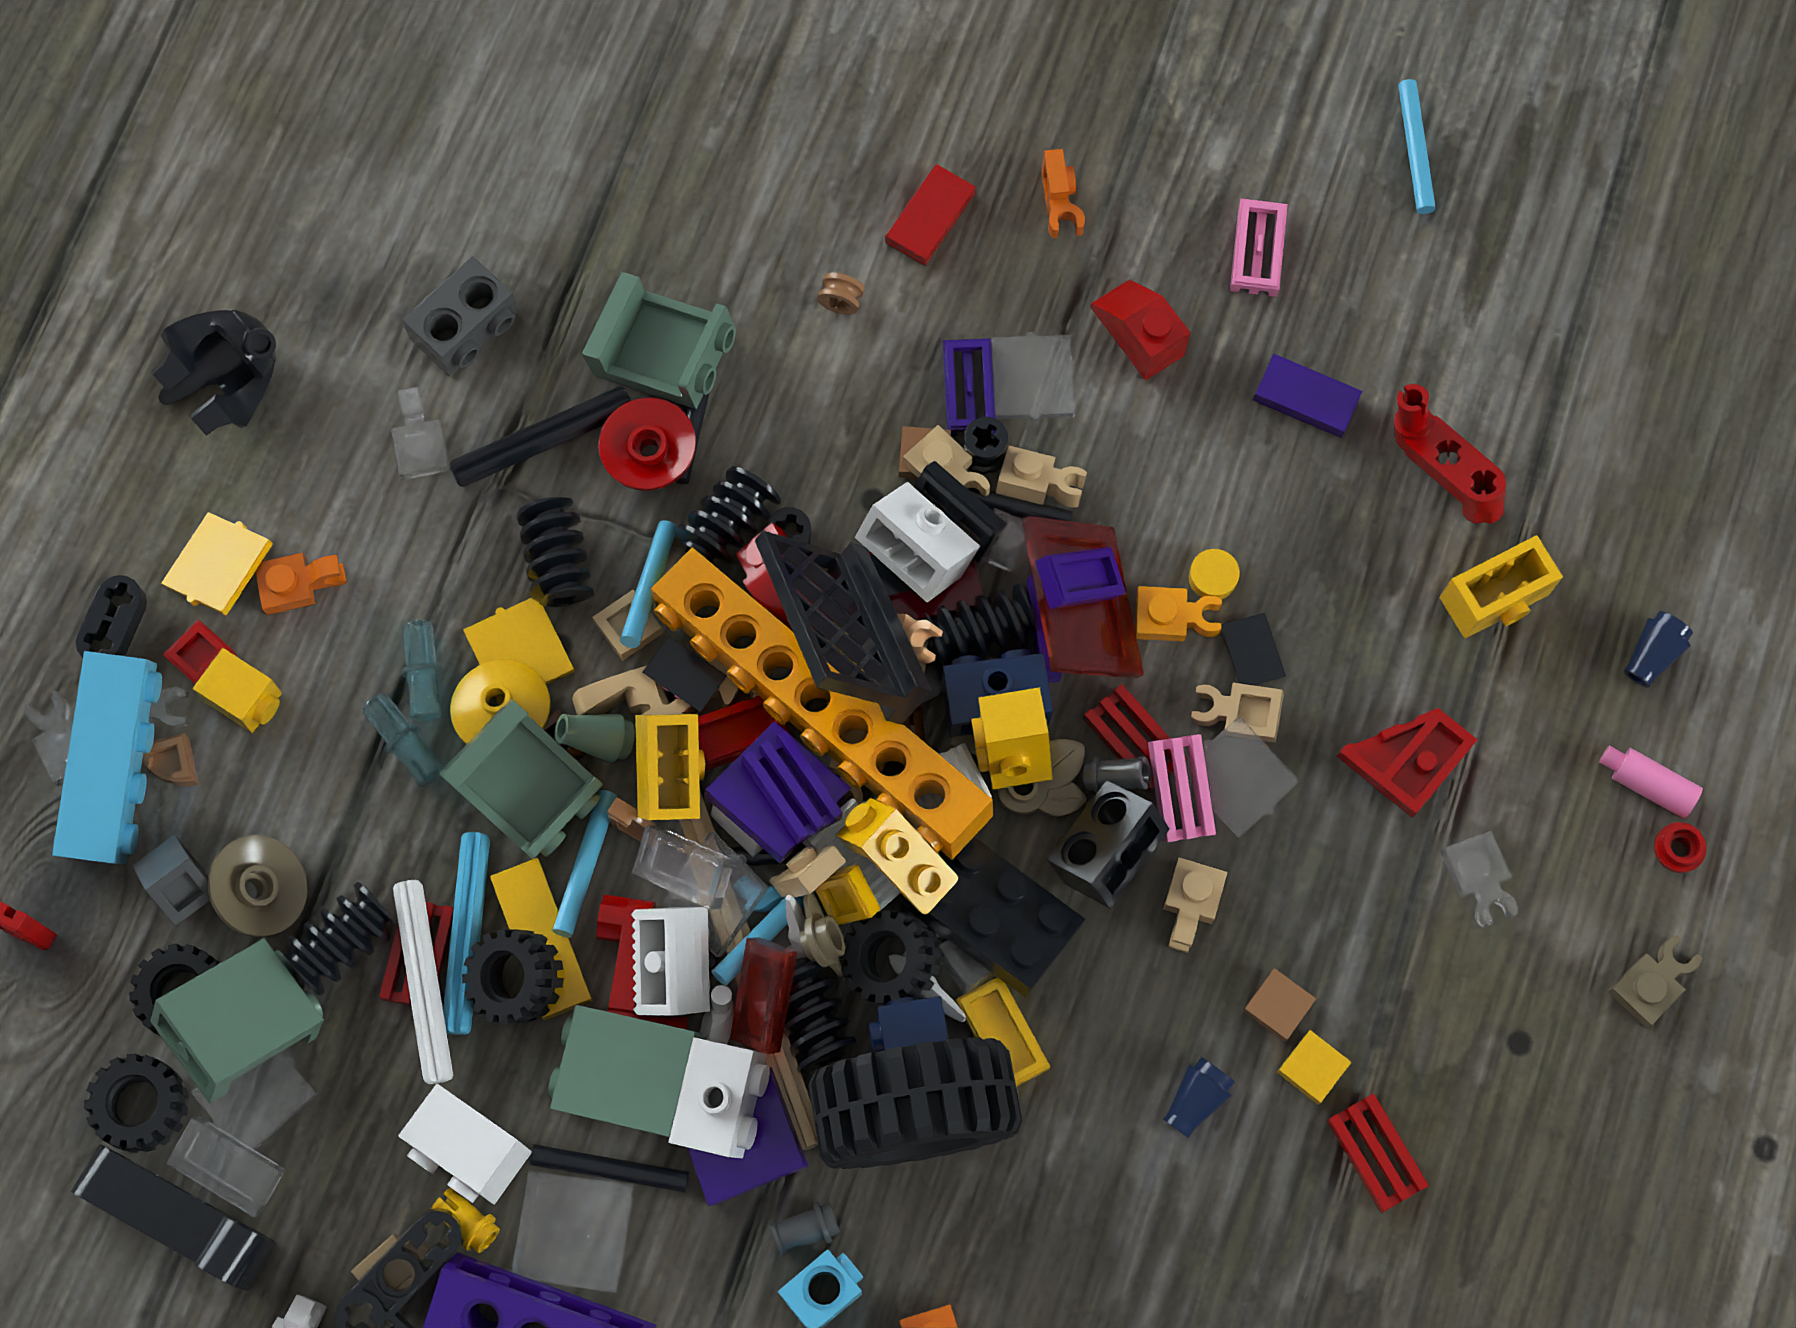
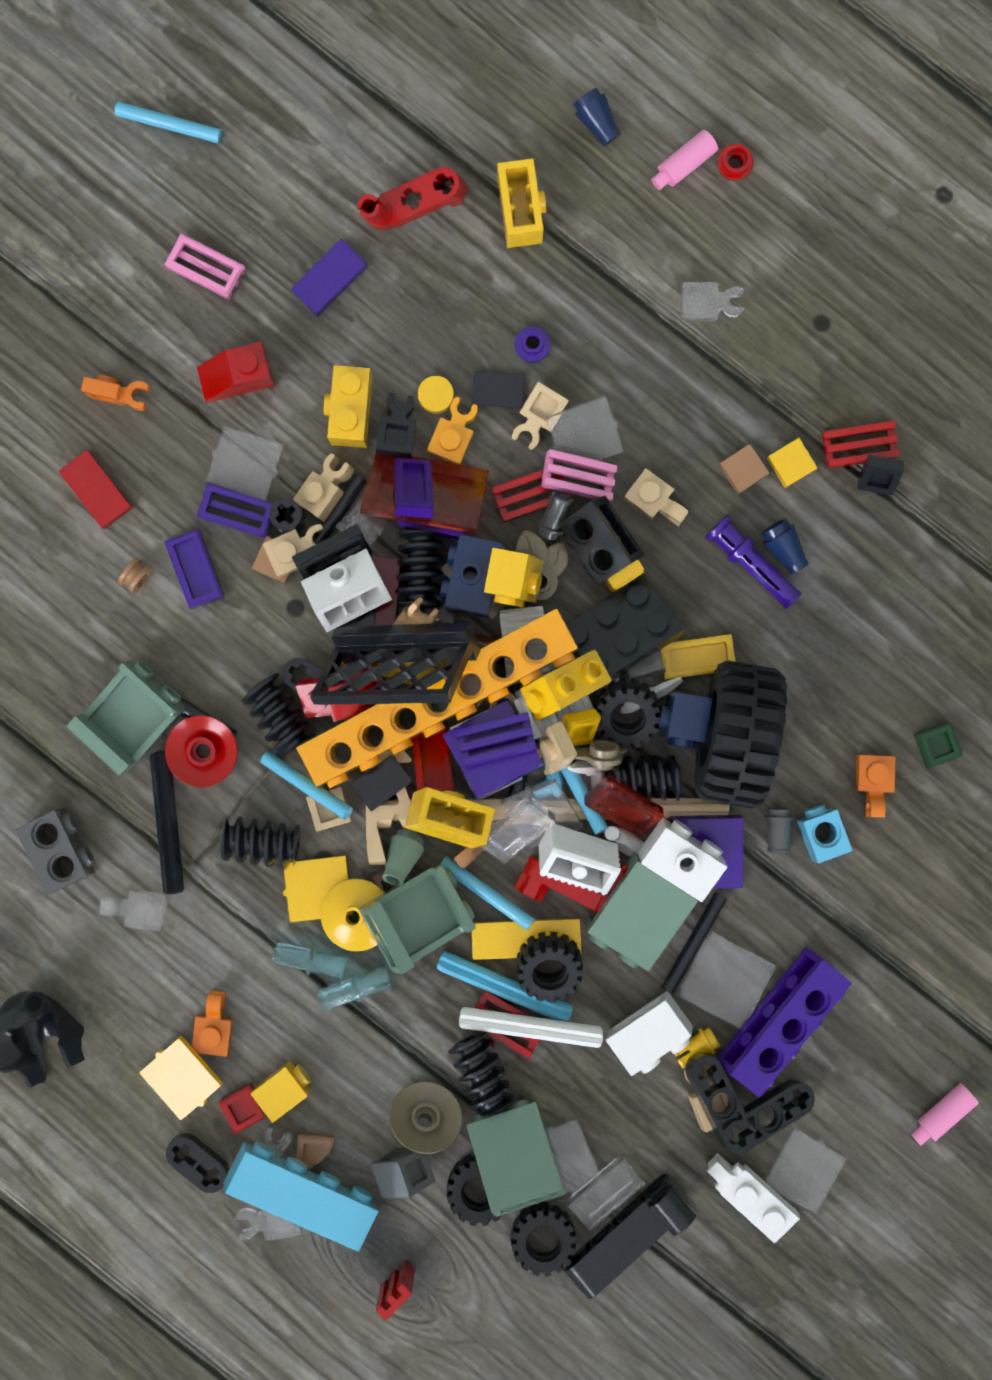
camera: 70 degrees left, 15 degrees up
red wing [1336,708,1478,818] -> none
dark tan plate [1608,935,1702,1029] -> none
none -> dark purple tile [164,529,225,609]
none -> yellow brick [324,365,373,448]
none -> black plate [376,393,416,459]
none -> dark purple plate [515,326,551,363]
none -> yellow tile [605,560,645,593]
none -> dark purple pin [705,514,801,609]
none -> black plate [857,455,904,495]

